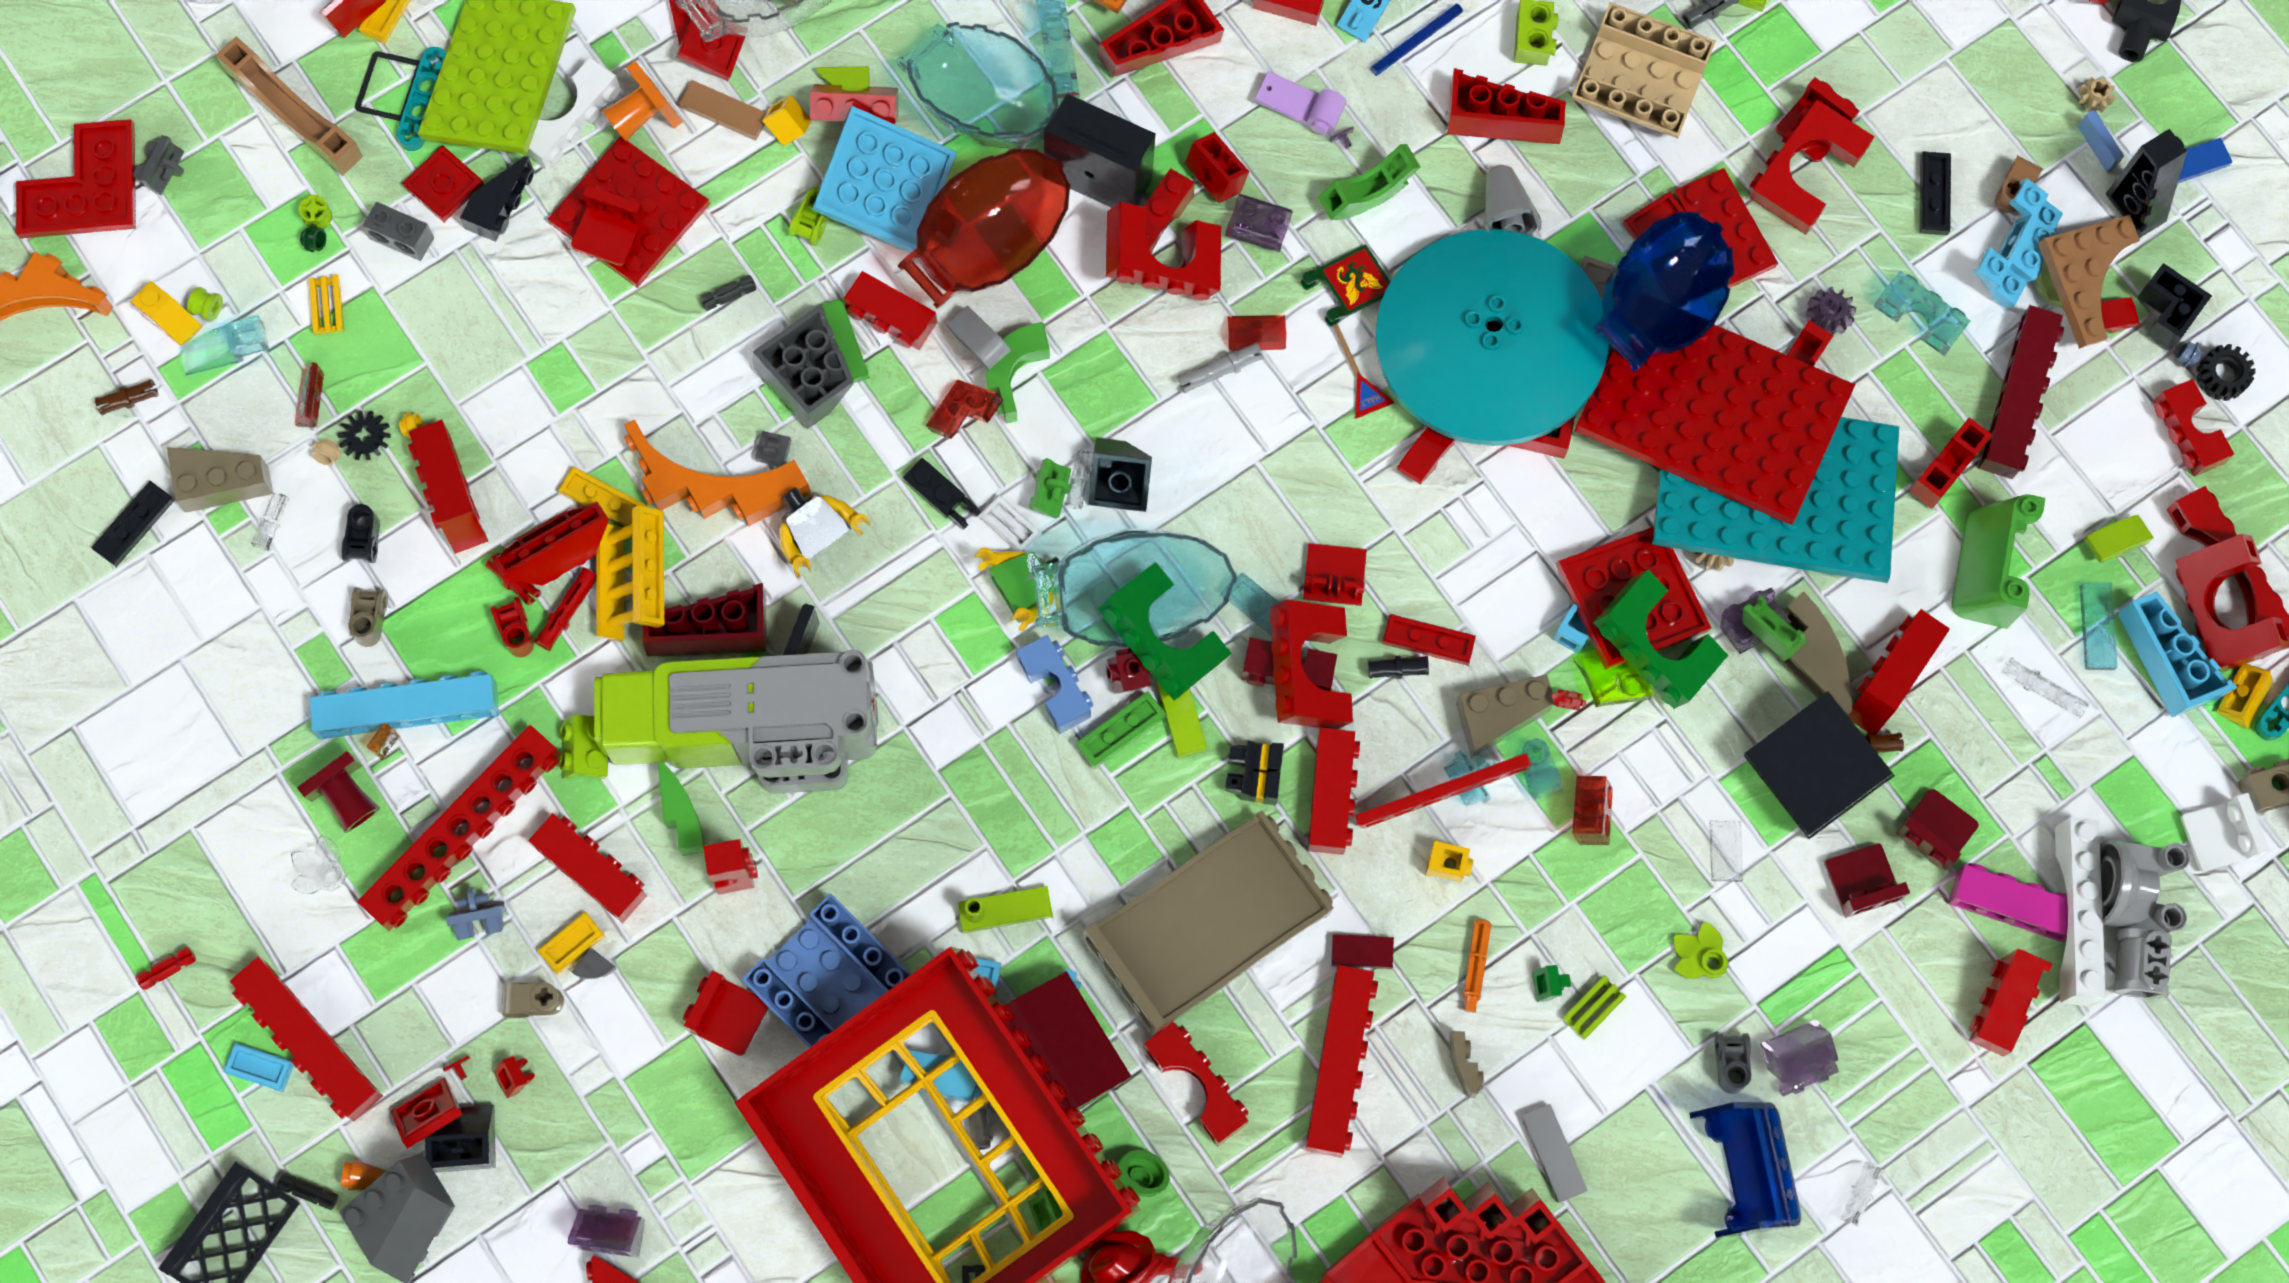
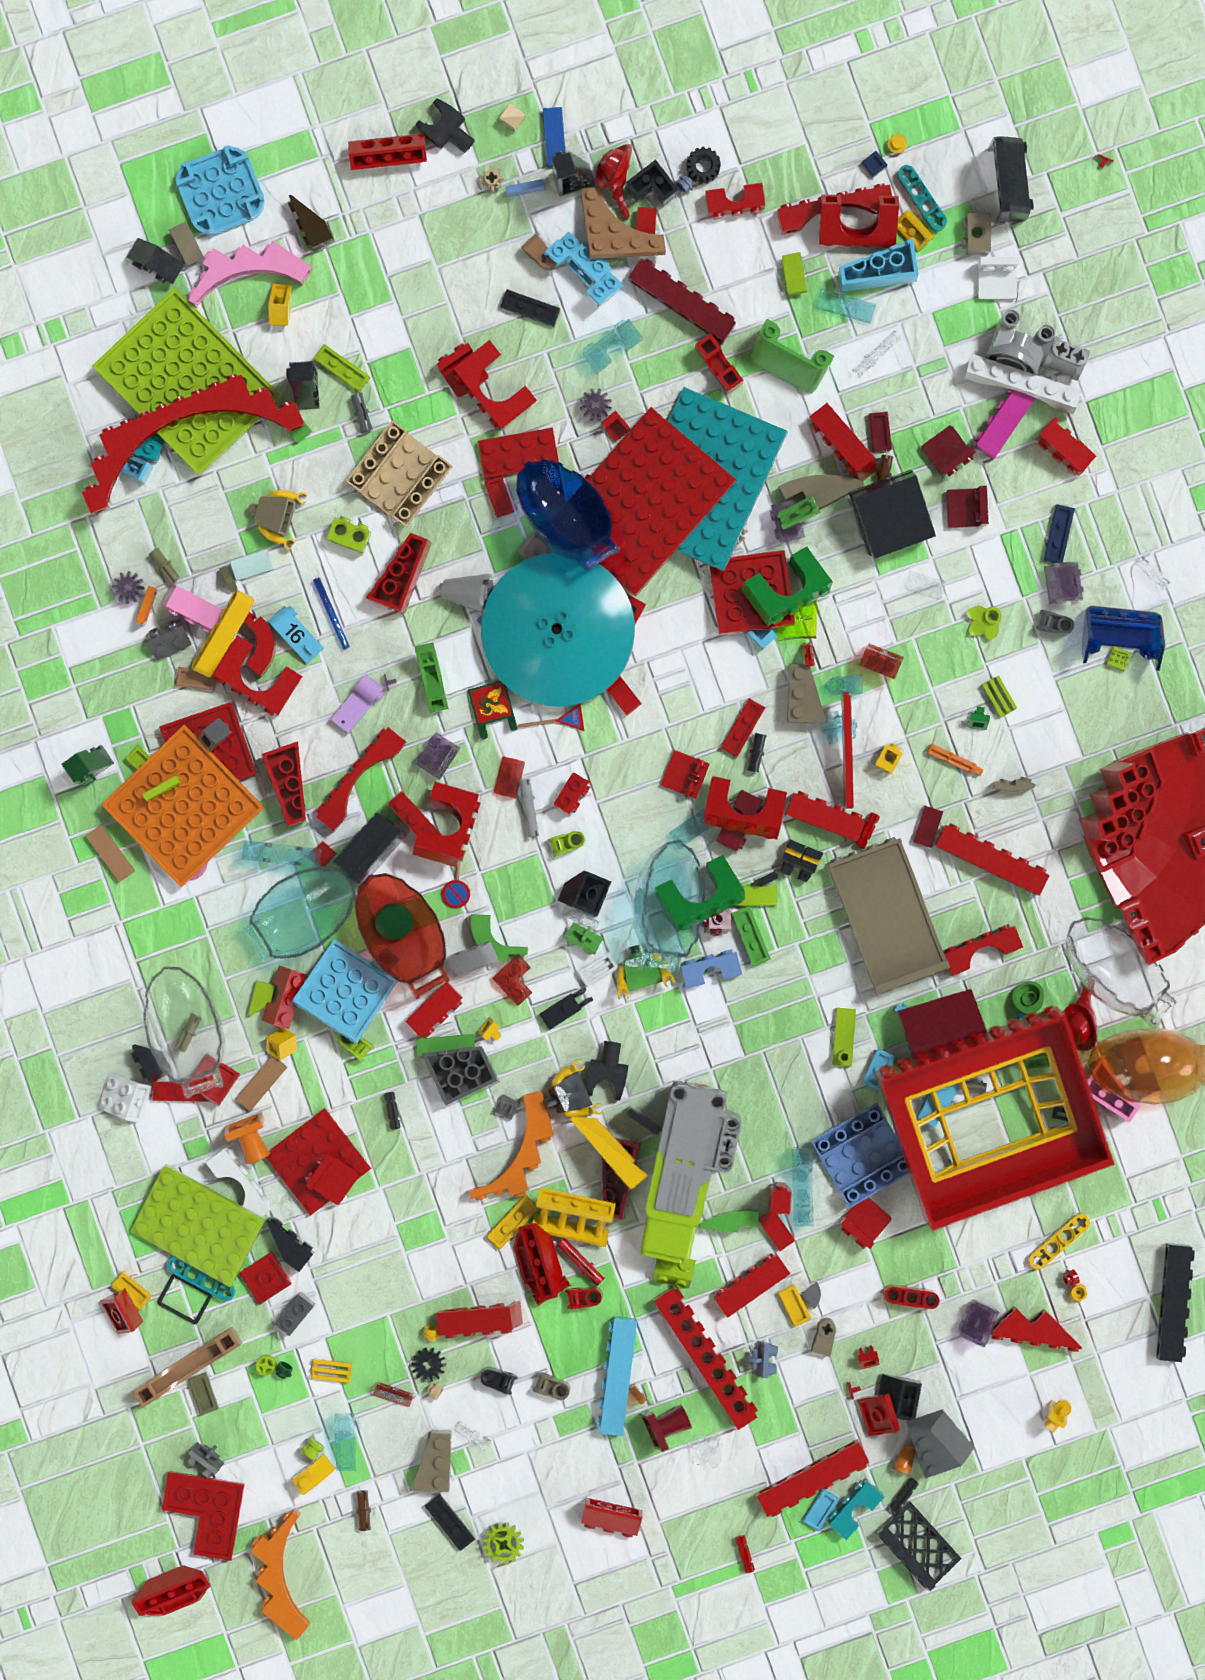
camera: 70 degrees left, 15 degrees up
red brick [1185,132,1250,204] -> none
light grey tile [1521,1104,1588,1203] -> none
none -> olive tile [188,1372,219,1415]
none -> red arch [316,727,407,831]
none -> dark green tile [375,903,414,940]
none -> piece [442,861,470,908]
none -> yellow tile [478,1017,502,1041]
none -> lime gear [483,1522,524,1565]
none -> tan slope [499,103,526,132]
none -> lime piece [547,831,586,857]
none -> red bracket [554,772,591,815]
none -> yellow wedge [570,1117,648,1190]
none -> red slope [581,1497,643,1538]
none -> black connector [587,1041,629,1101]
none -> red hat [596,144,632,219]
none -> black tile [757,871,778,886]
none -> red tile [758,1211,796,1251]
none -> clear light blue arch [792,1147,814,1227]
none -> teal arch [828,1478,885,1540]
none -> red axle [856,812,880,849]
none -> dark red tile [868,411,892,452]
none -> red beam [883,1284,940,1309]
none -> dark blue tile [1043,504,1075,565]
none -> lime tile [1107,646,1132,671]

